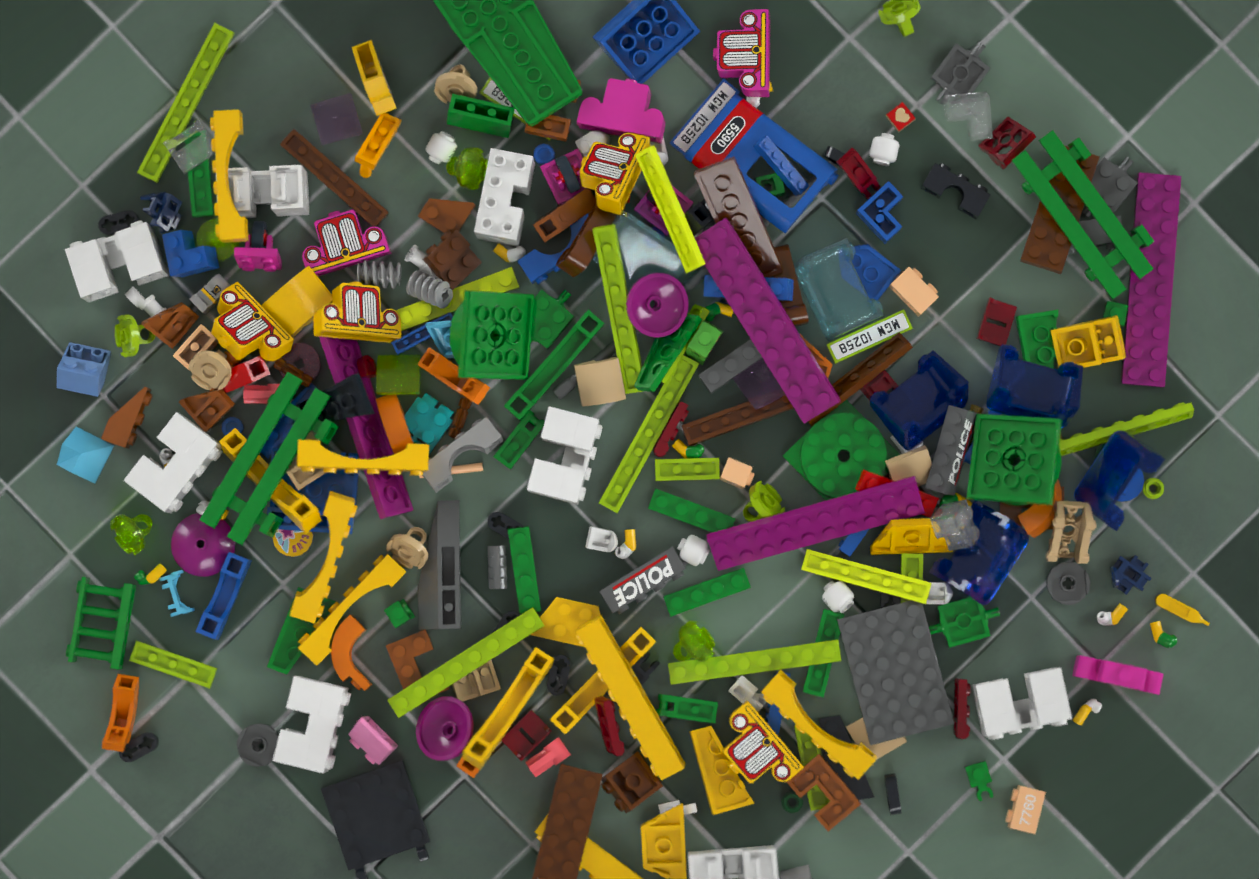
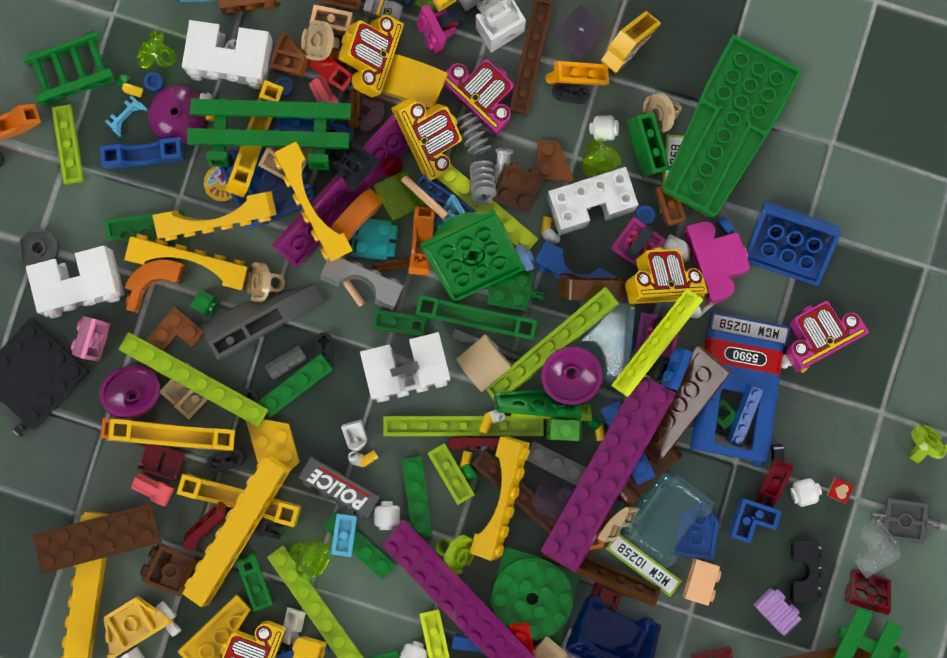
camera: 55 degrees right, 0 degrees up
dark orange slope [533,188,596,242] -> none
light nougat brick [720,458,755,489] -> none
none -> blue tile [144,72,165,92]
none -> medium azure plate [331,513,357,557]
none -> dark grey plate [390,361,420,379]
none -> light nougat bar [401,175,449,220]
none -> yellow arch [470,436,530,561]
none -> arm [479,409,505,434]
none -> medium blue plate [516,244,535,272]
none -> black beam [552,83,589,104]
none -> tan slope [598,506,640,542]
none -> blue plate [661,347,693,391]
none -> blue tile [716,217,735,235]
none -> lavender brick [753,588,802,636]

